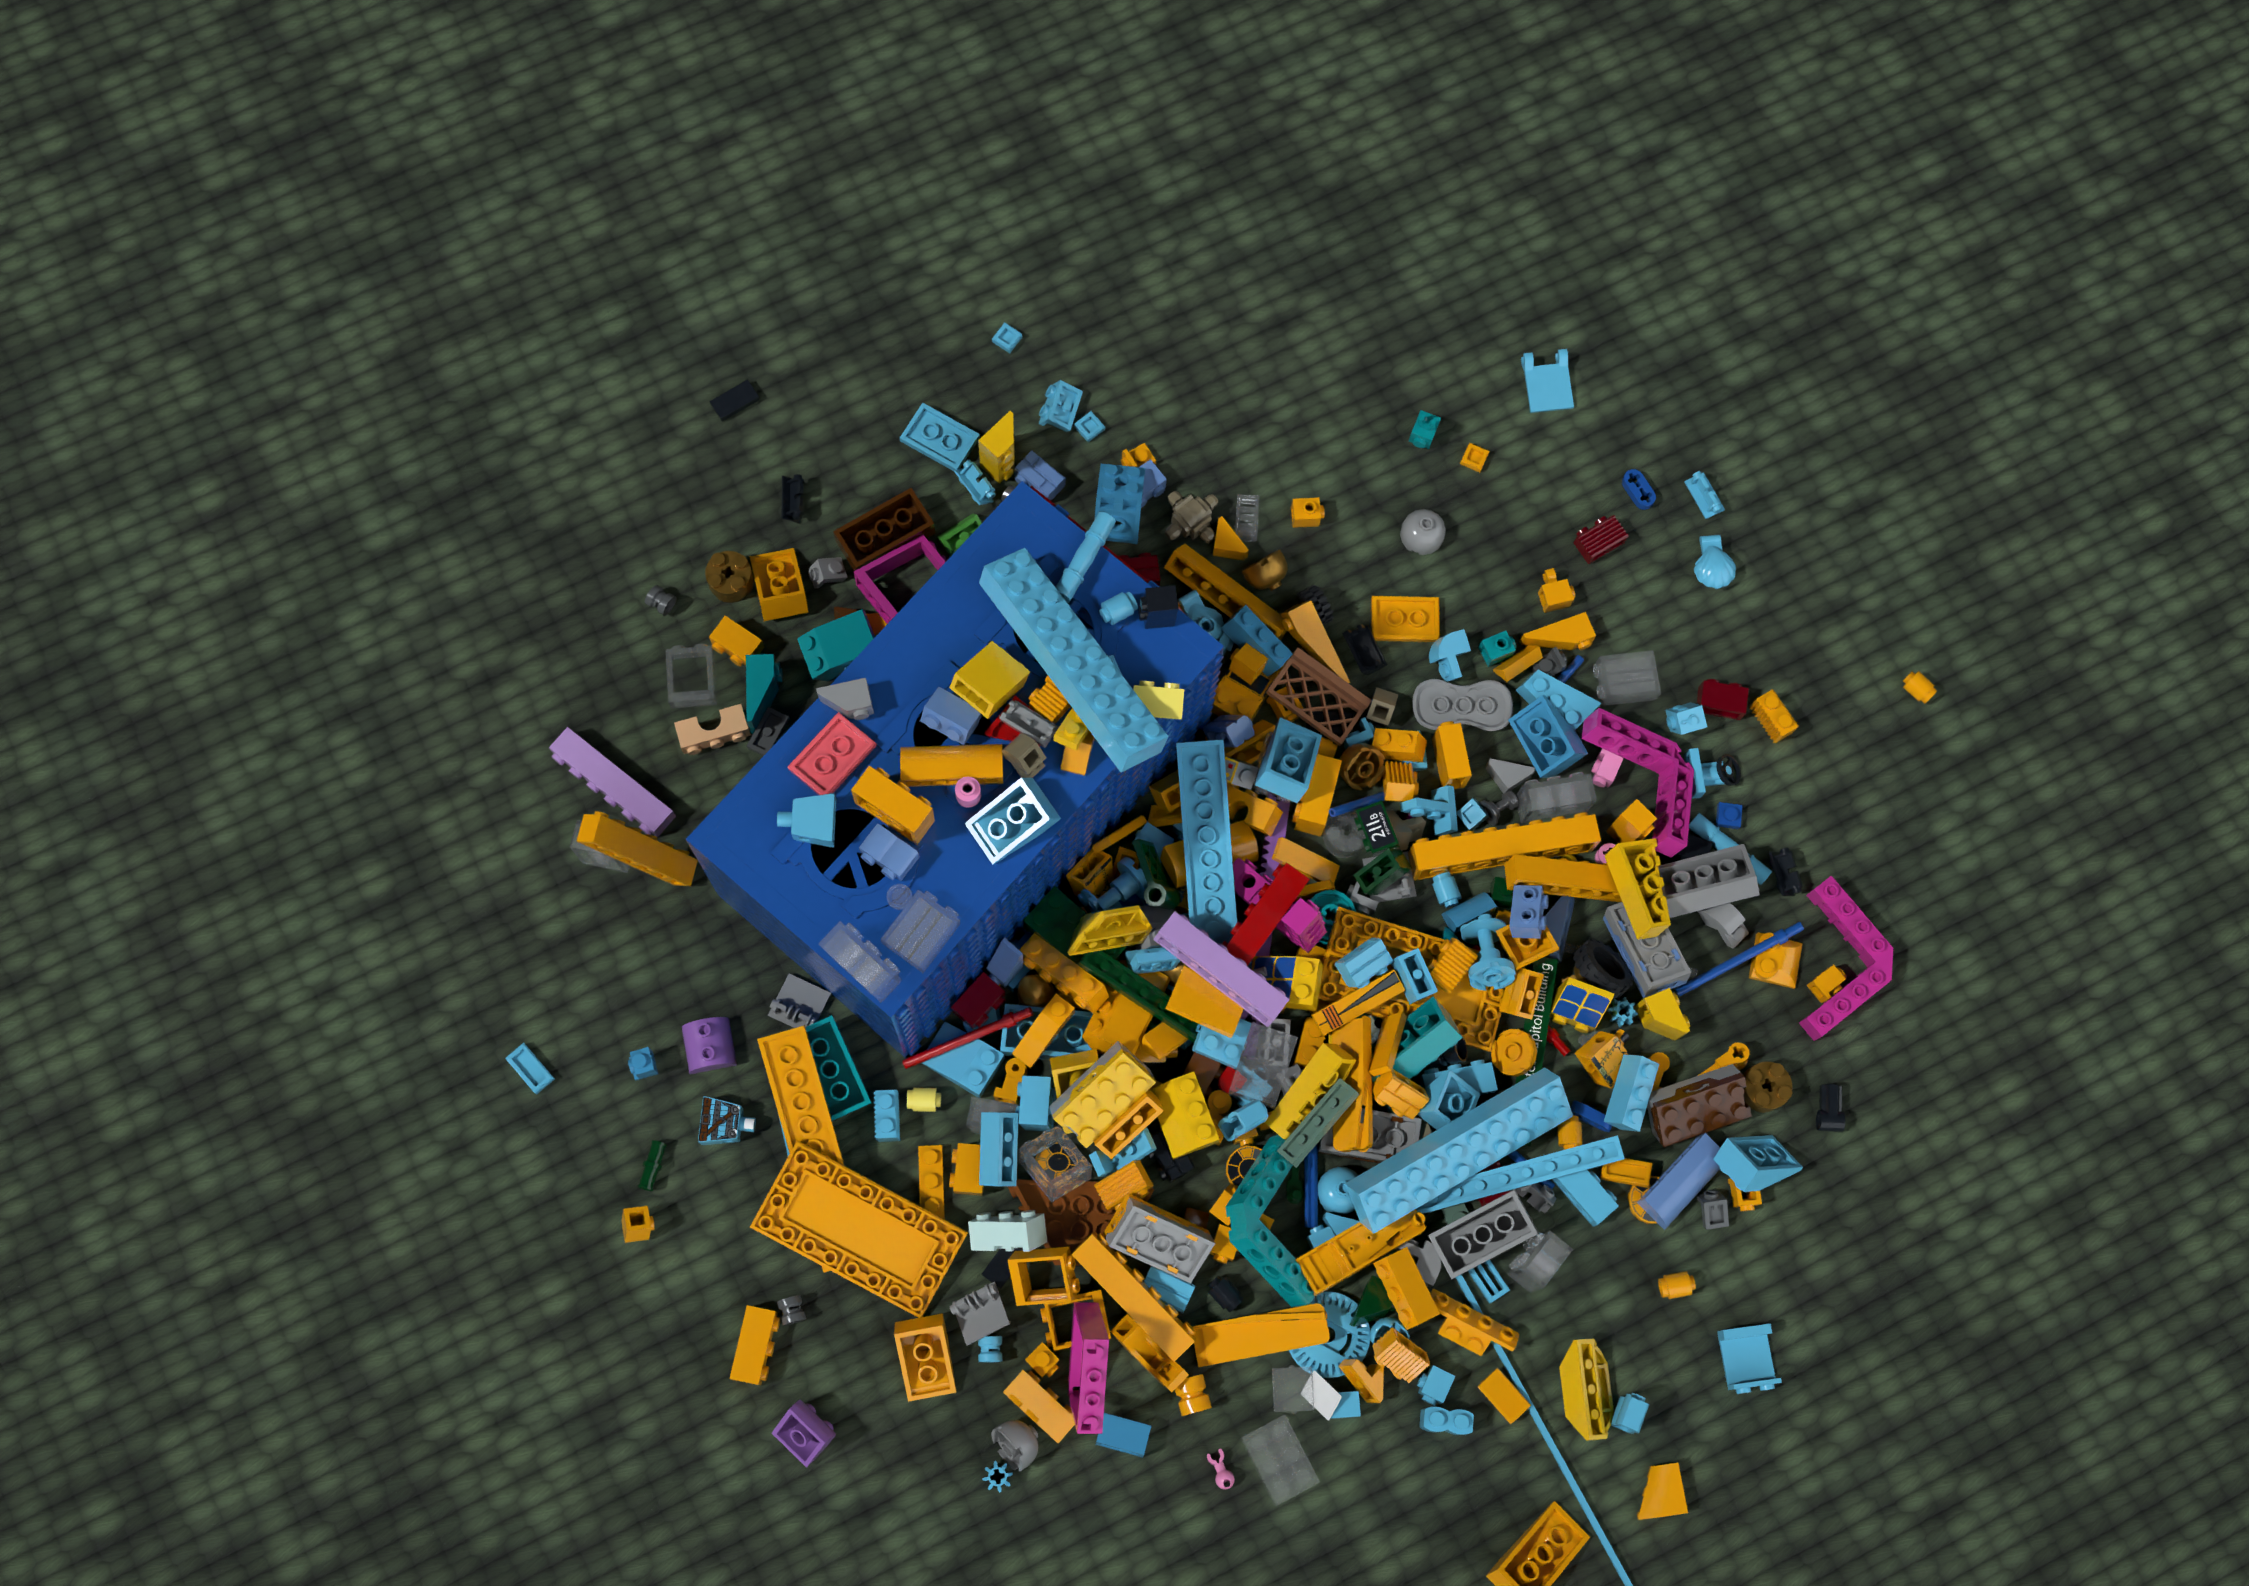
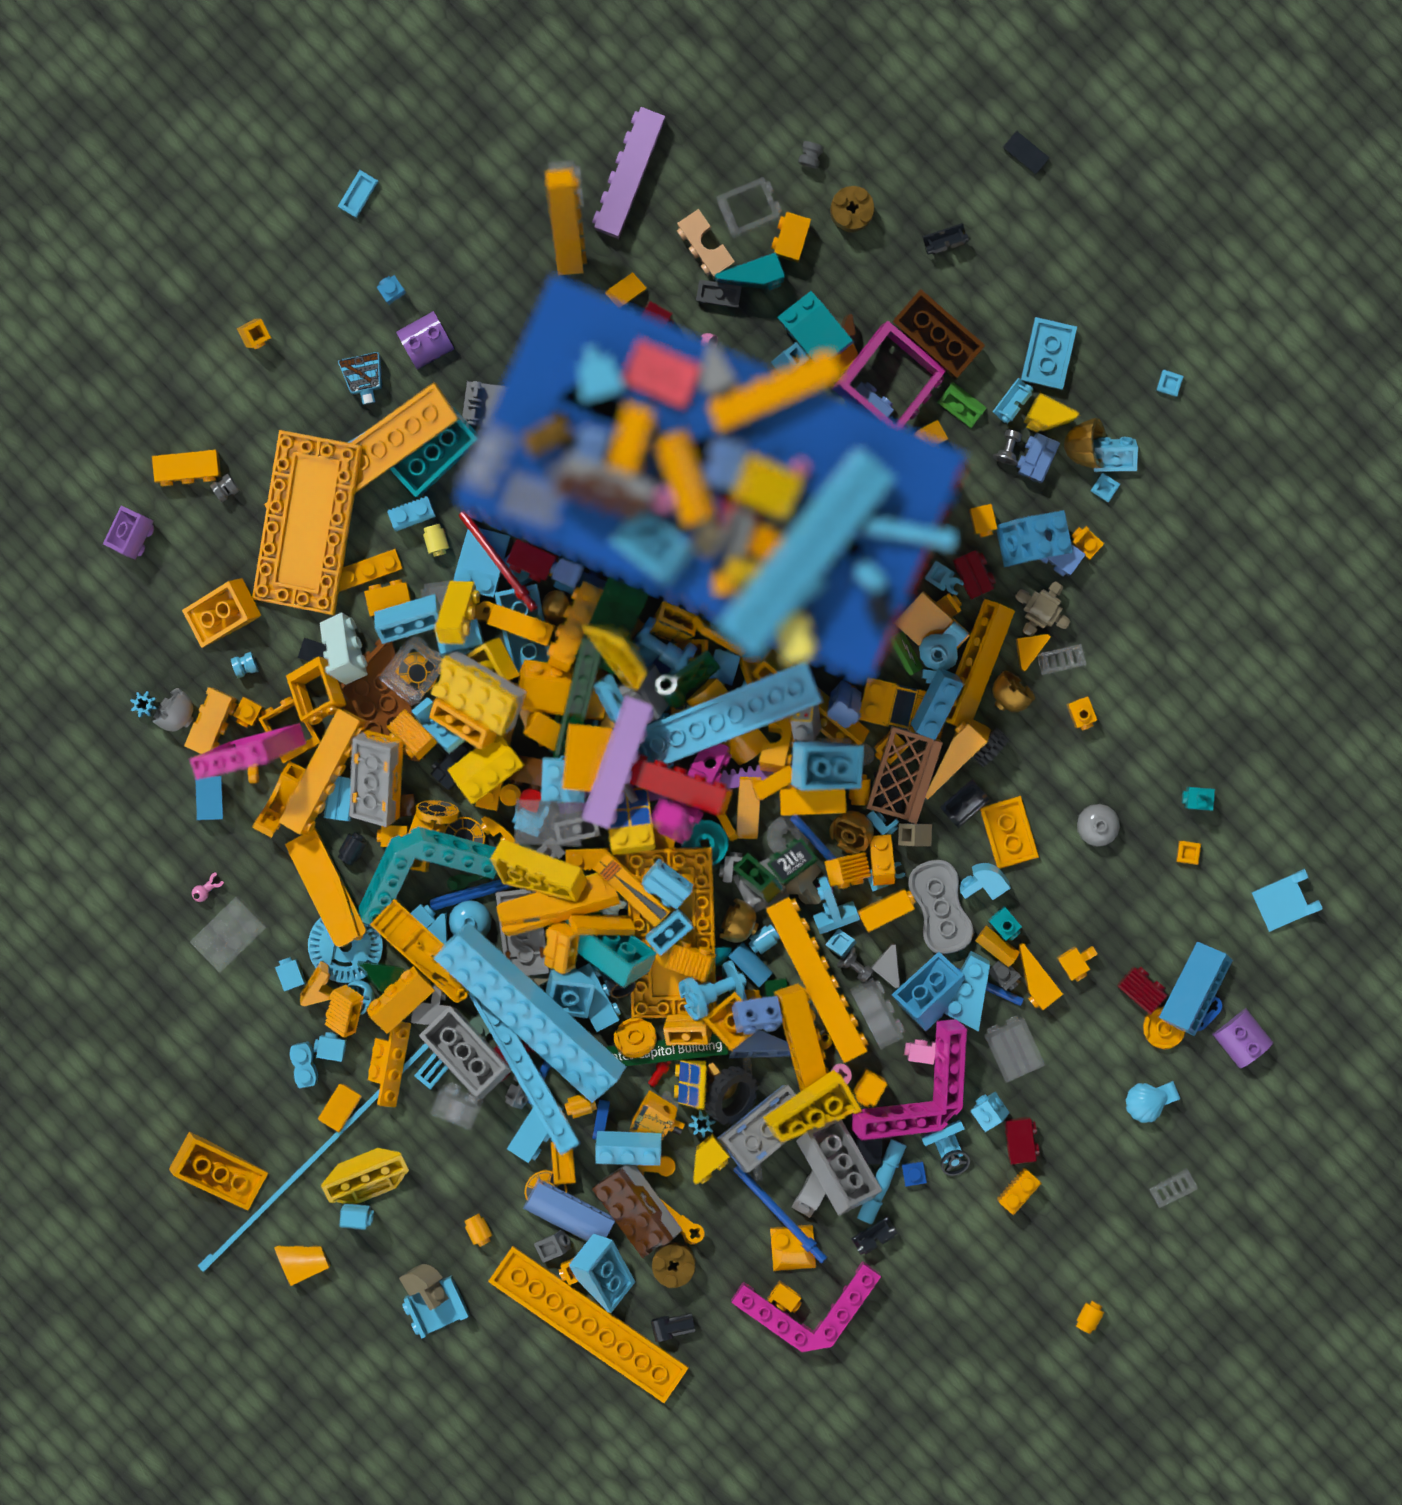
camera: 80 degrees right, 15 degrees up
dark green pin [638,1140,667,1191] -> none
light orange slope [750,548,808,621] -> none
light grey bracket [809,557,847,588] -> none
light grey hinge [949,1282,1010,1346] -> none
light orange wheel [1175,1374,1212,1416] -> none
medium azure brick [1218,1100,1268,1141] -> none
light orange brick [1229,643,1269,685] -> none
clear piece [1272,1365,1314,1414] -> none
sand green plate [1277,1078,1360,1168] -> none
white sticker [1301,1370,1342,1421] -> none
medium azure hinge [1684,471,1725,519] -> none
none -> light orange tile [248,764,259,784]
none -> dark tan brick [399,1264,449,1310]
none -> light orange tile [416,800,459,825]
none -> yellow brick [435,581,480,644]
none -> light orange plate [488,1246,689,1403]
none -> pearl gold brick [521,415,572,458]
none -> piece [552,454,655,521]
none -> light orange brick [708,350,843,434]
none -> pearl gold cylinder [719,898,759,943]
none -> light orange slope [753,766,792,800]
none -> bright pink hinge [792,459,810,477]
none -> pearl gold hair [1064,418,1106,468]
none -> light orange tile [1143,1006,1185,1049]
none -> clear slope [1149,1169,1198,1208]
none -> dark azure brick [1159,942,1233,1036]
none -> medium lavender brick [1212,1008,1273,1068]

